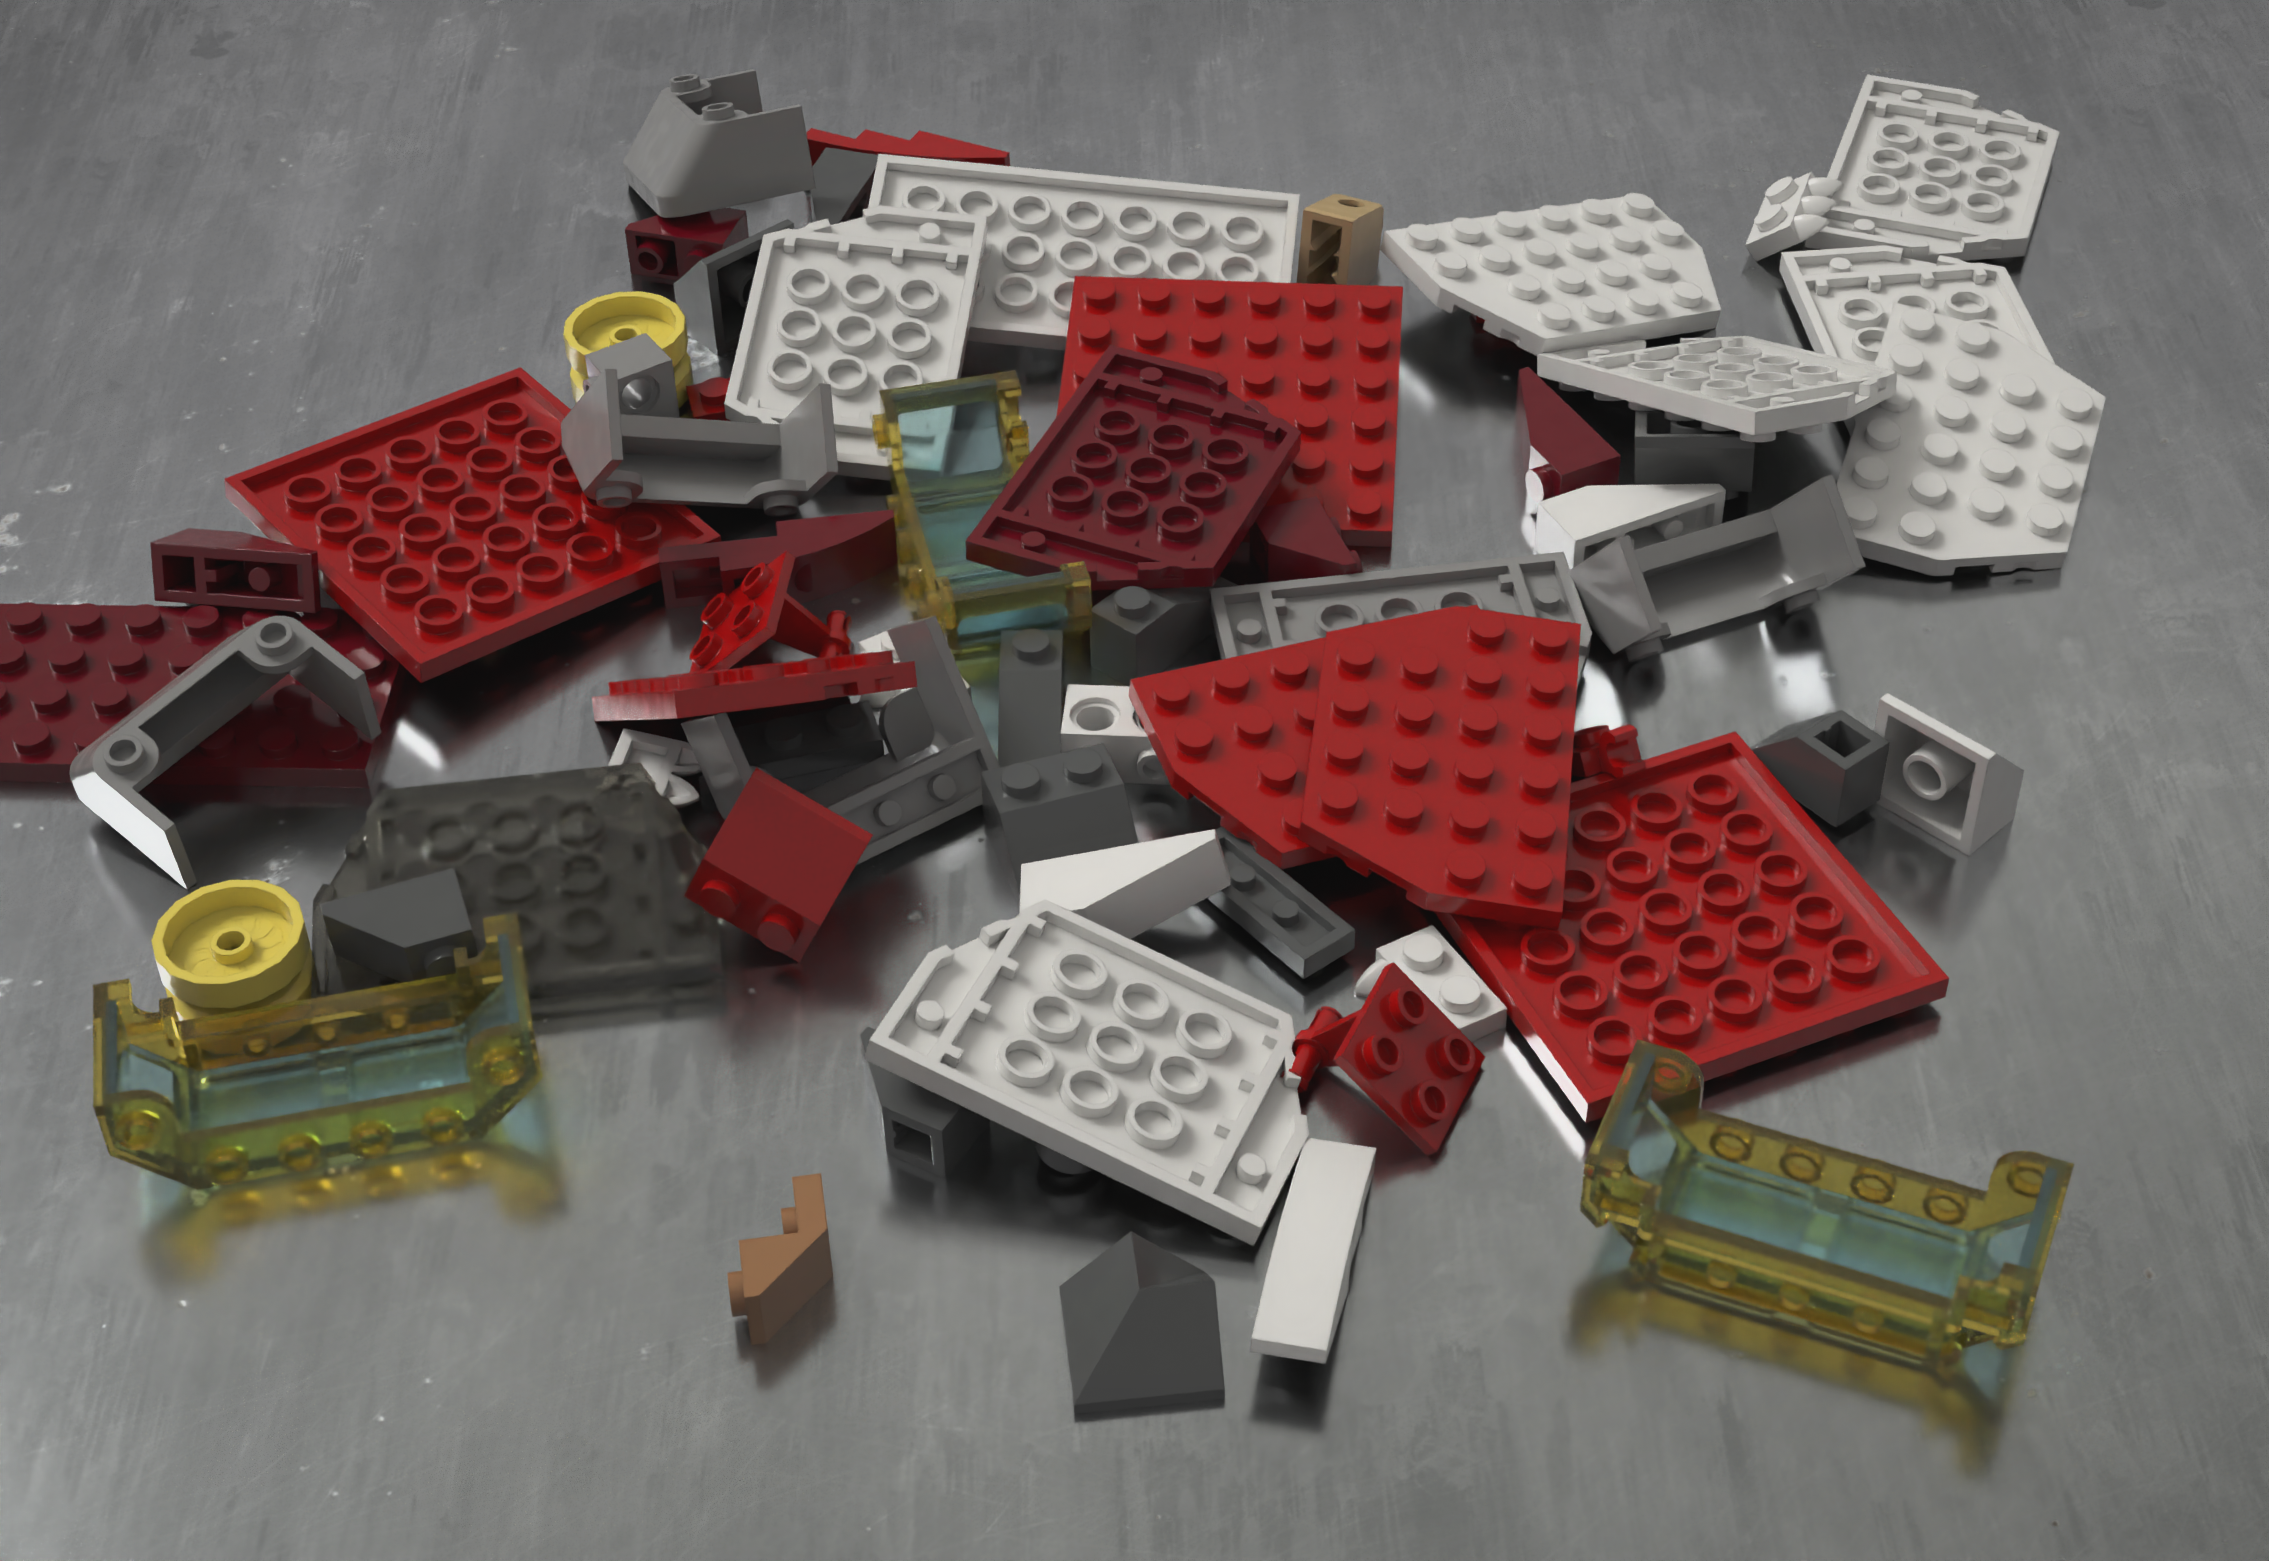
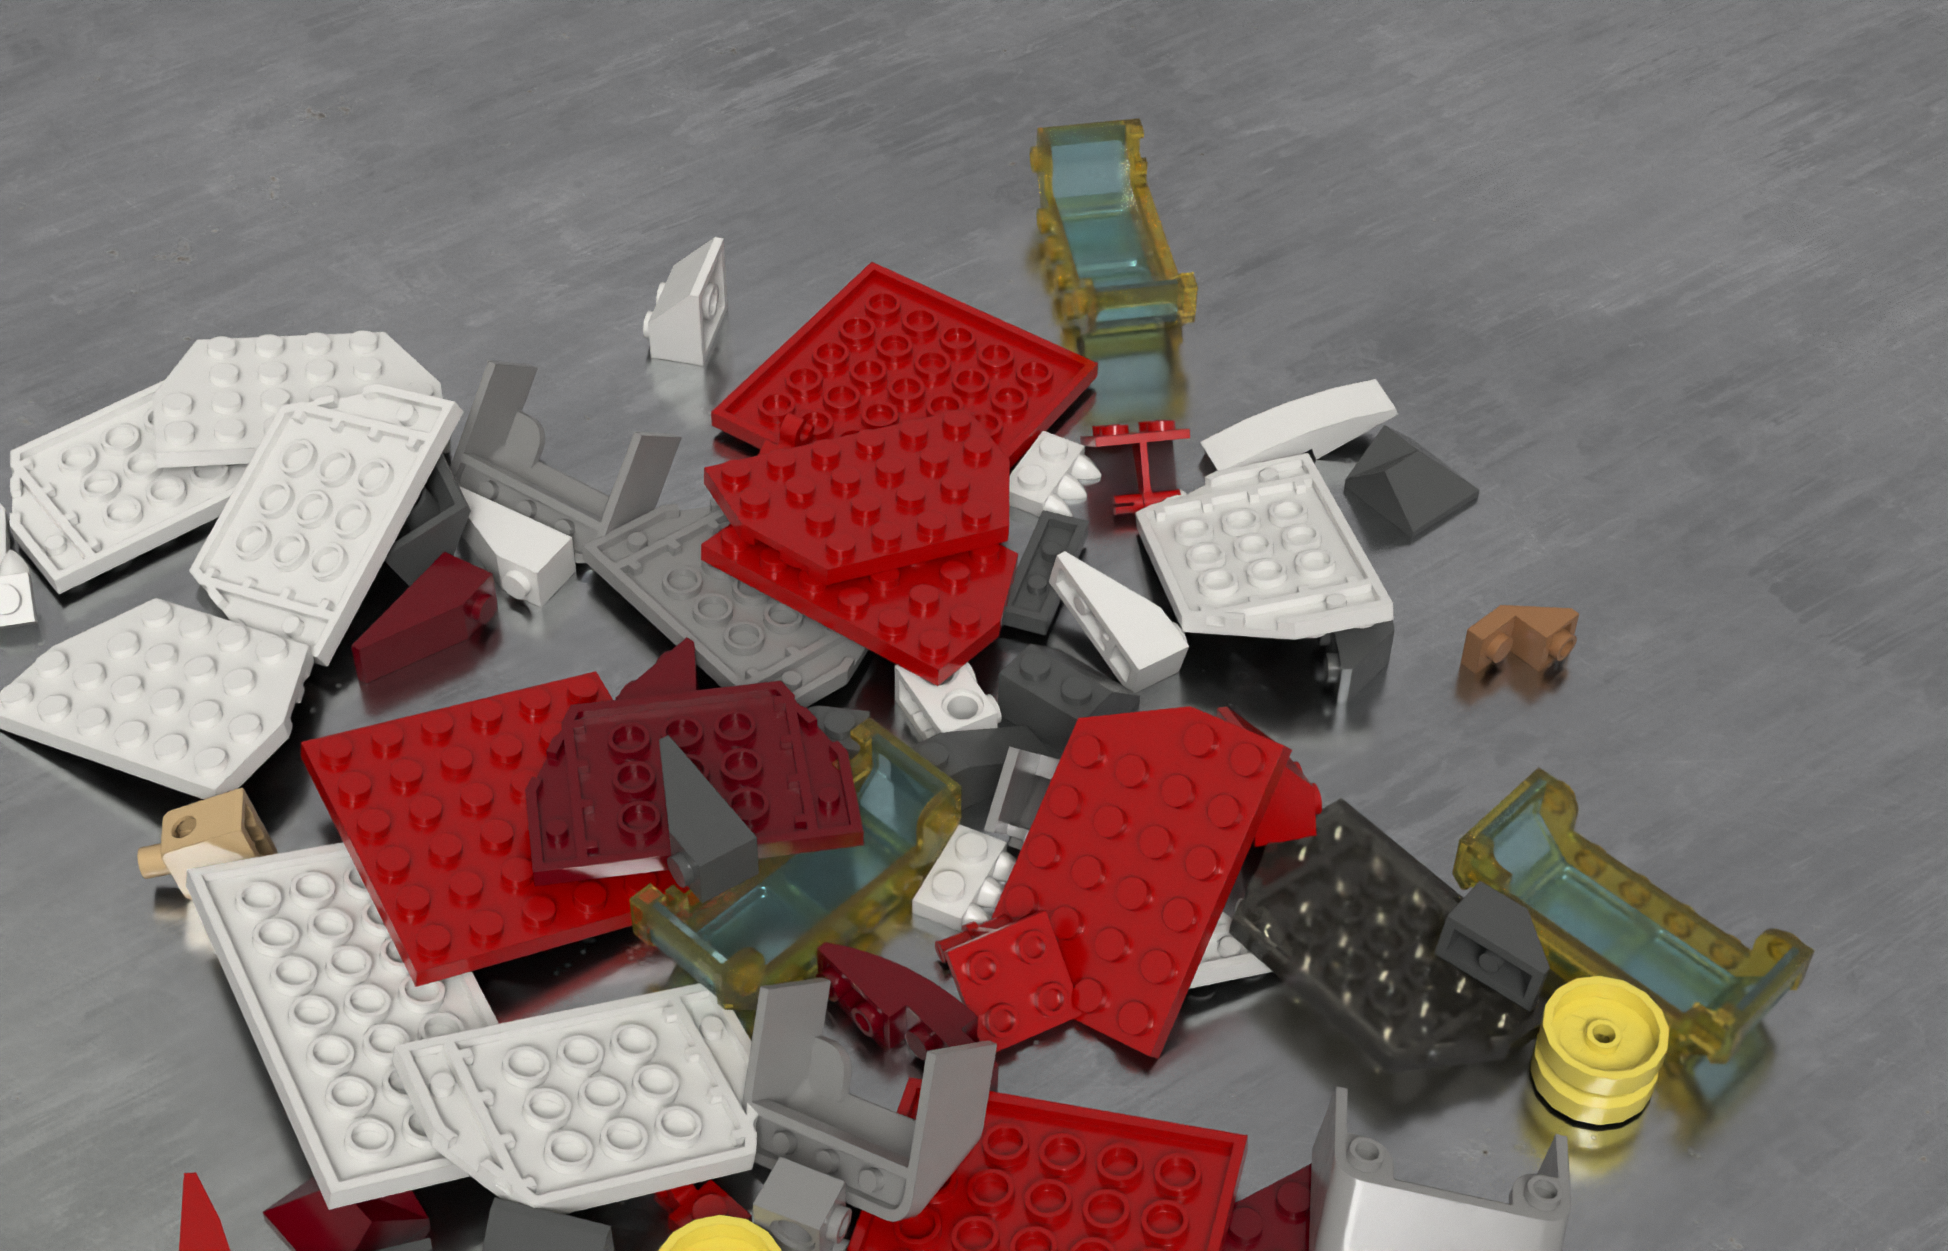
camera: 125 degrees left, 5 degrees up
dark grey slope [1750,710,1890,827] -> none
none -> dark grey slope [659,735,759,903]

